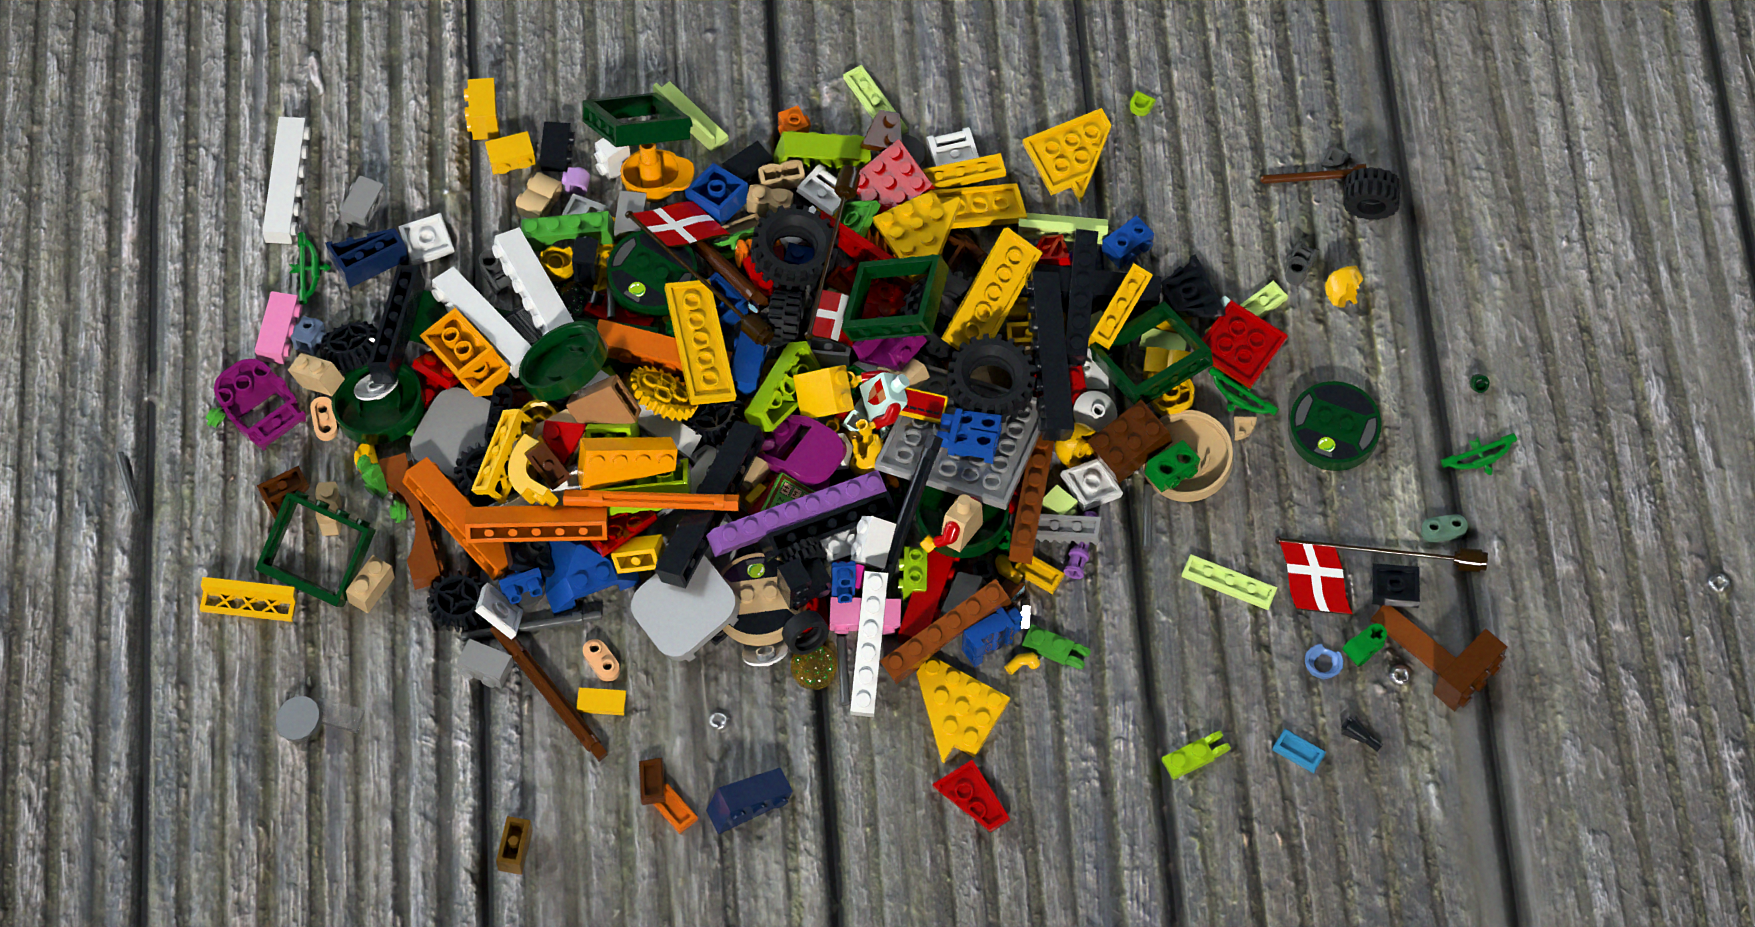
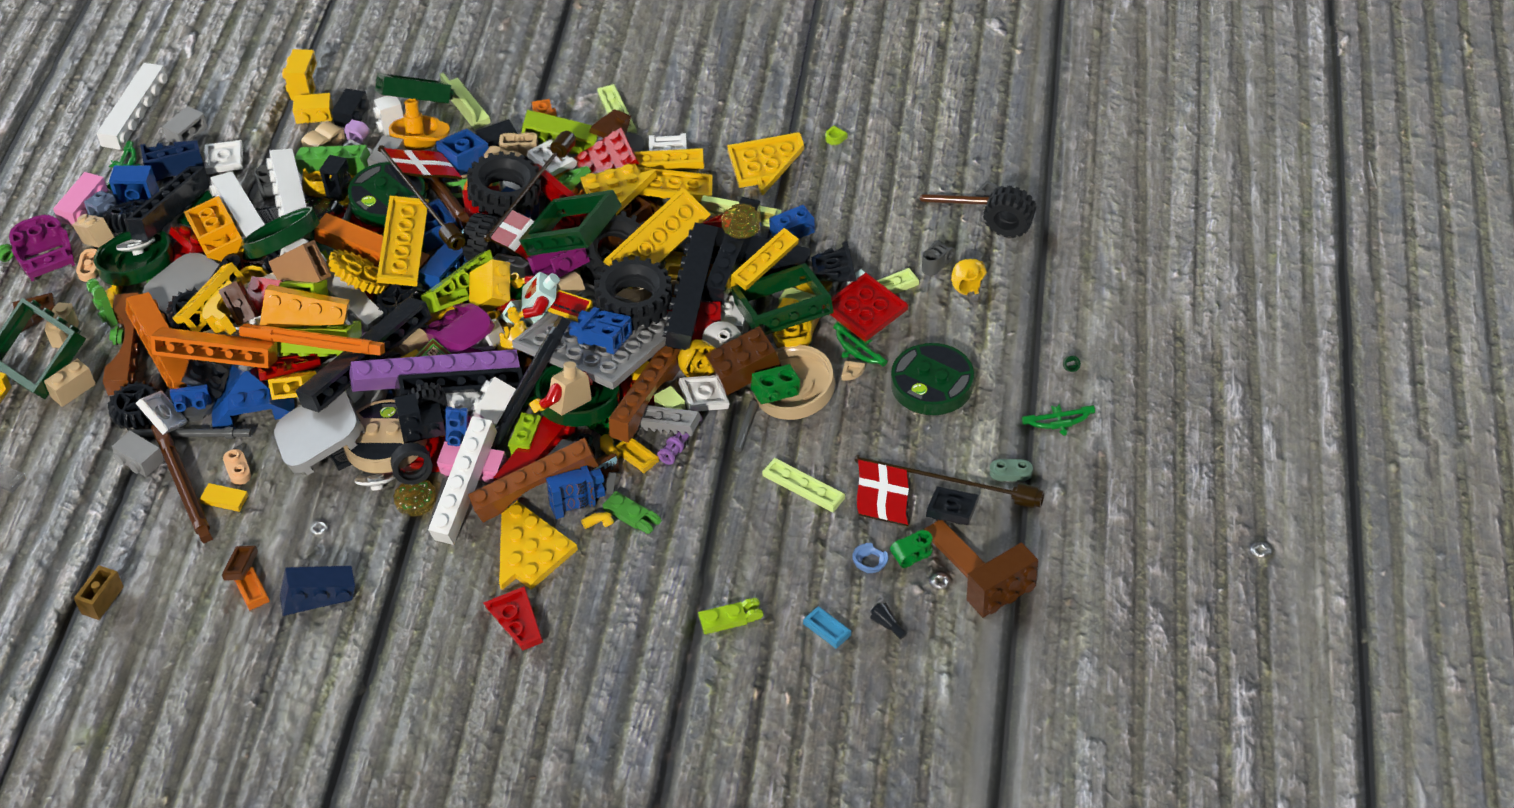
camera: 15 degrees right, 15 degrees down
none -> blue brick [109,166,159,204]
none -> clear yellow tile [721,204,761,239]

